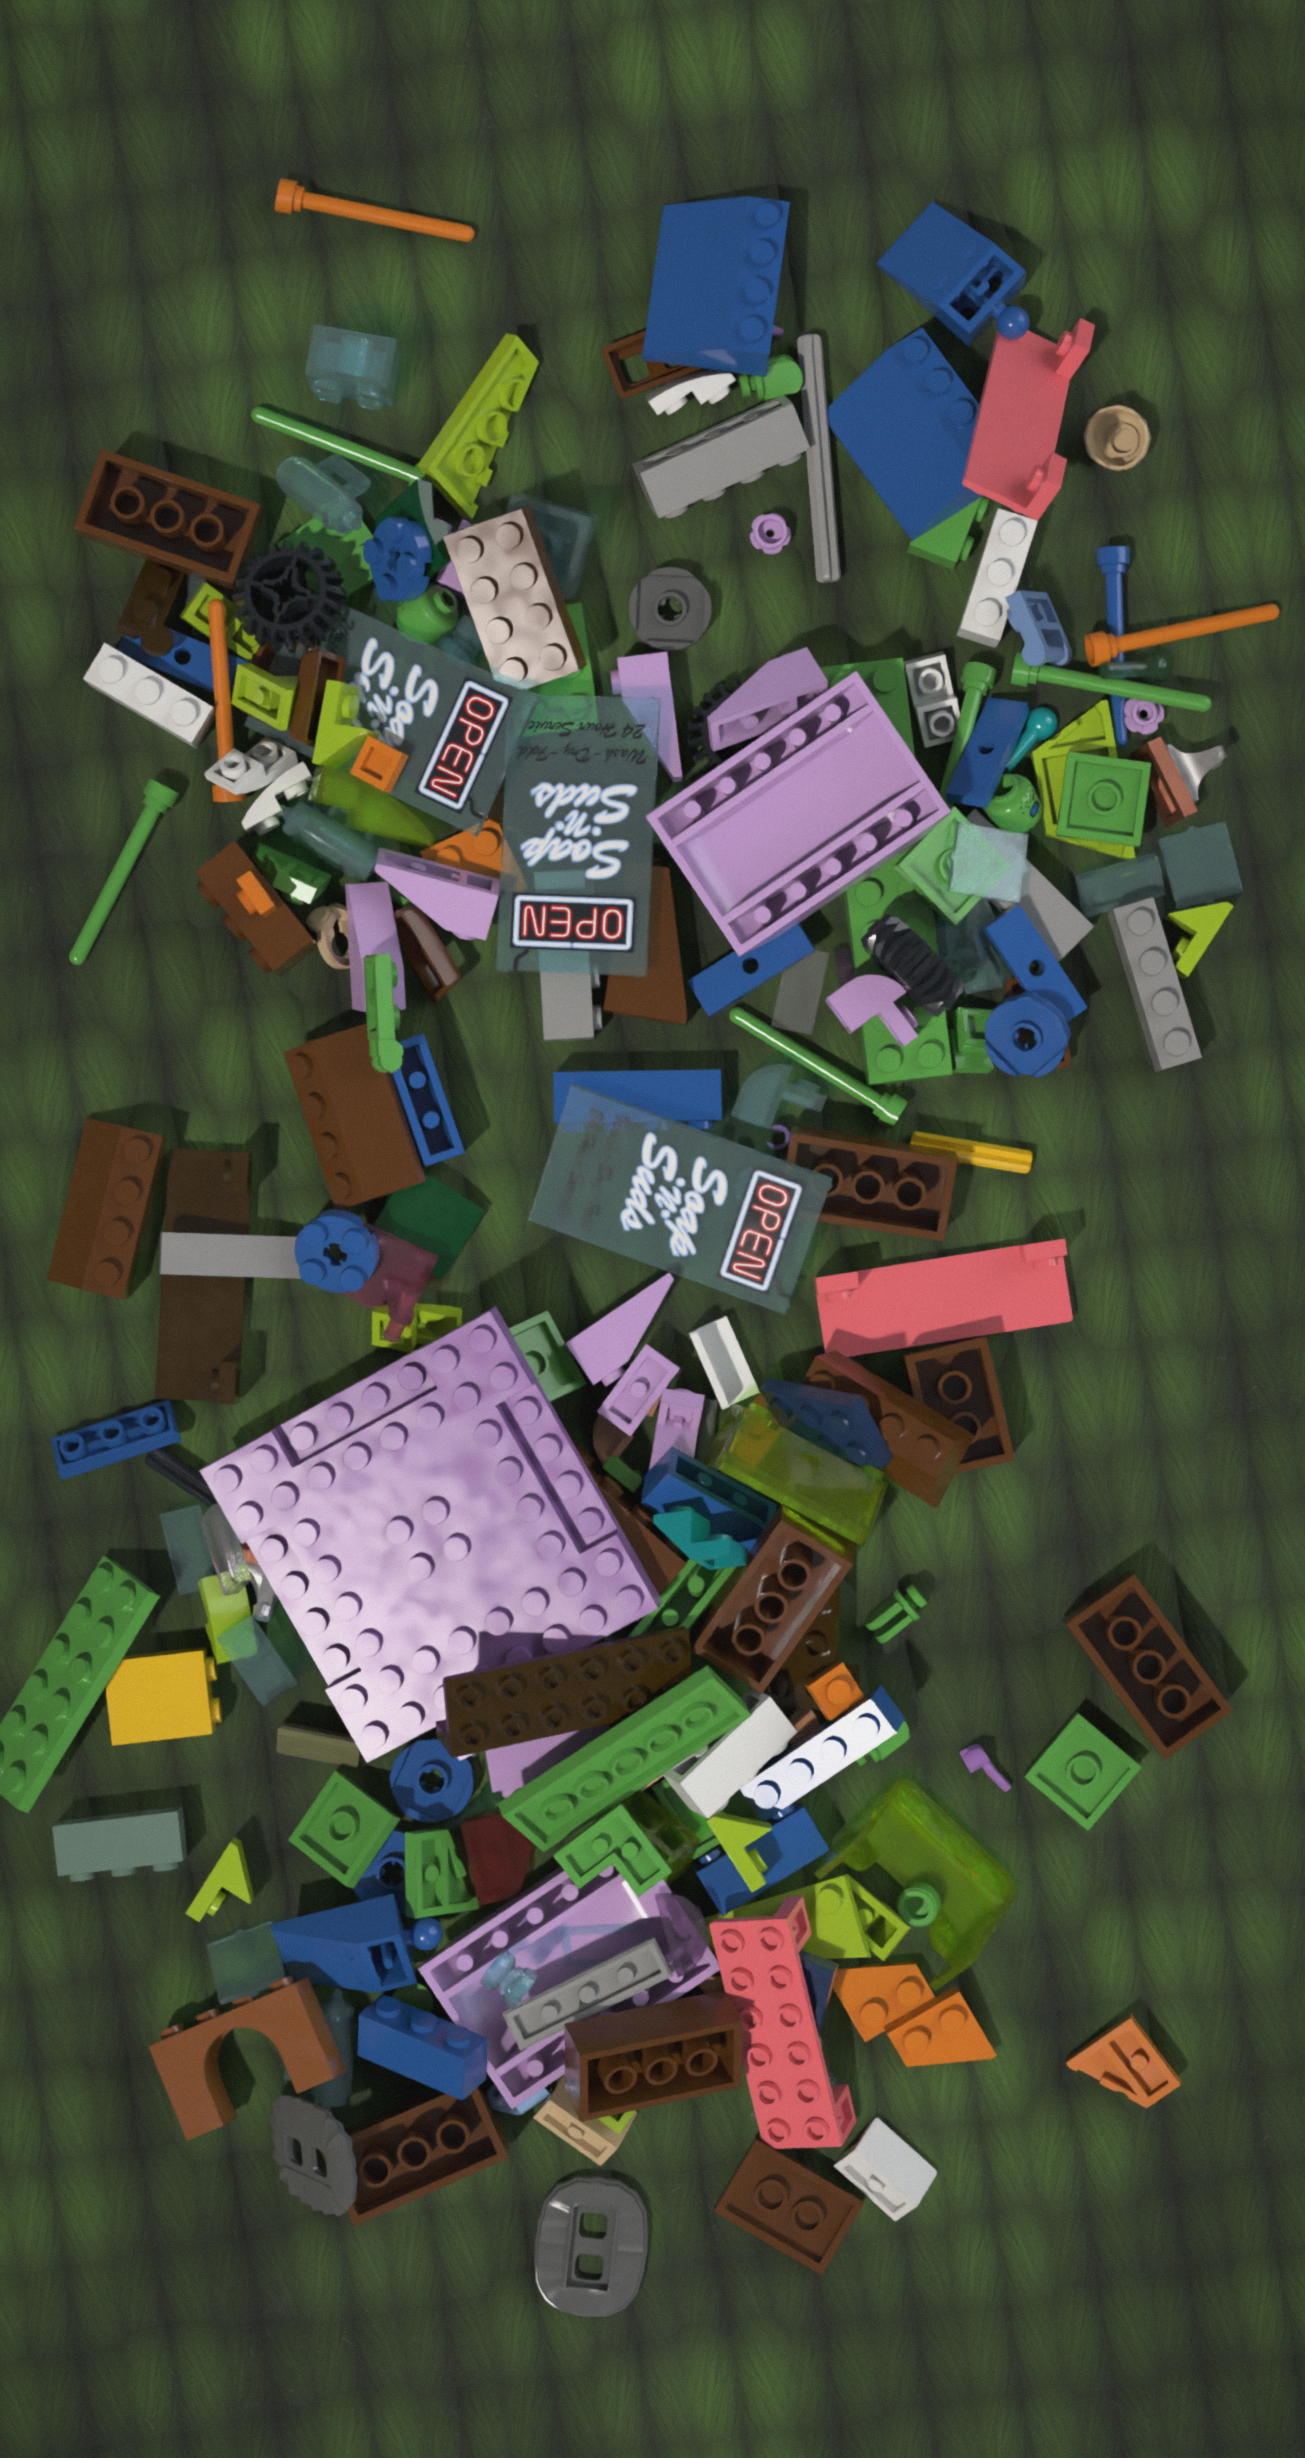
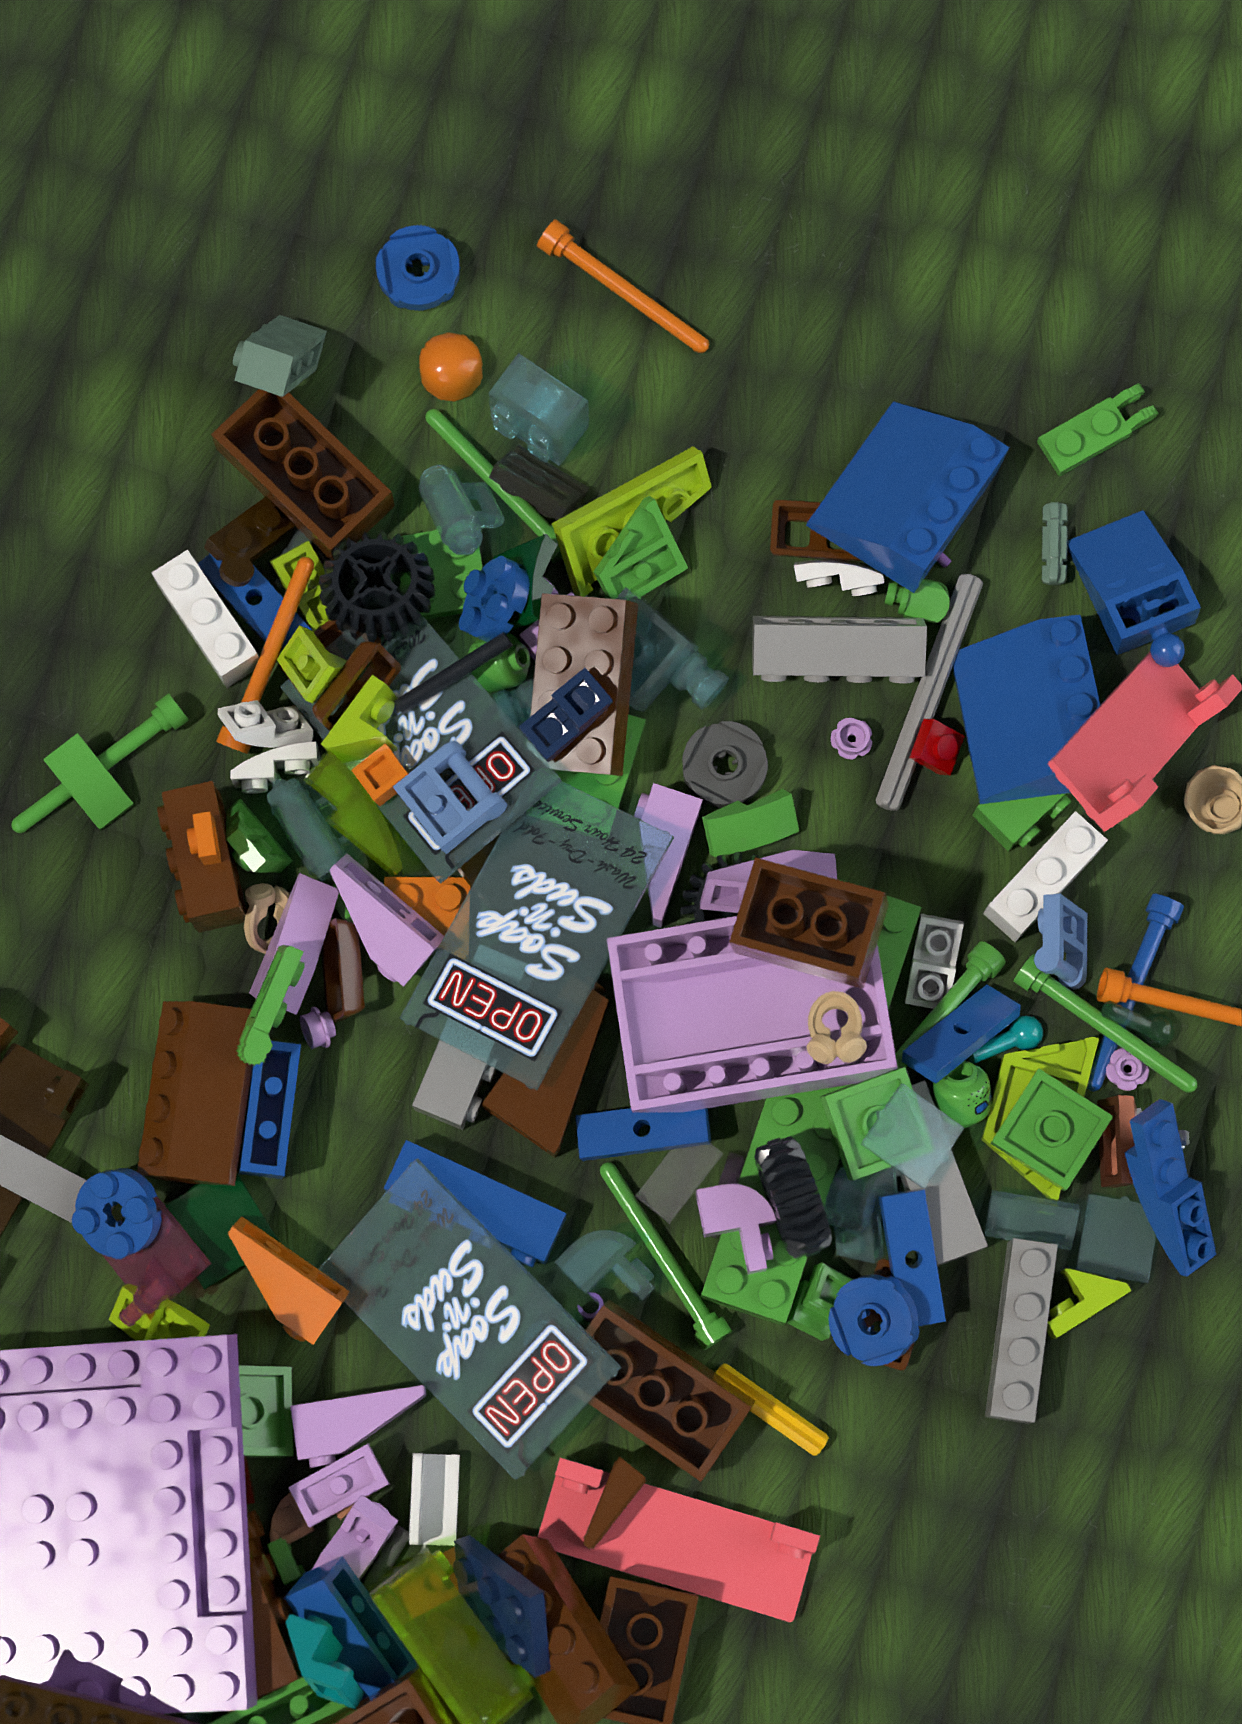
camera: 25 degrees right, 10 degrees down
none -> bright green slope [43,733,135,831]
none -> orange slope [228,1216,350,1345]
none -> sand green brick [233,315,327,397]
none -> lavender plate [300,1007,336,1049]
none -> blue plate [376,225,460,310]
none -> medium blue plate [393,740,507,854]
none -> black bar [394,632,513,715]
none -> orange hair [419,332,482,402]
none -> clear smoke plate [489,444,589,520]
none -> dark blue slope [519,667,613,763]
none -> reddish brown slope [583,1456,646,1549]
none -> bright green wing [594,496,688,602]
none -> clear light blue wheel [670,650,730,710]
none -> bright green slope [702,789,799,857]
none -> reddish brown brick [729,857,889,989]
none -> tan piece [807,991,867,1064]
none -> red plate [909,719,965,776]
none -> bright green hinge [1037,384,1158,476]
none -> sand green axle [1041,502,1068,586]
none -> blue slope [1125,1099,1216,1277]

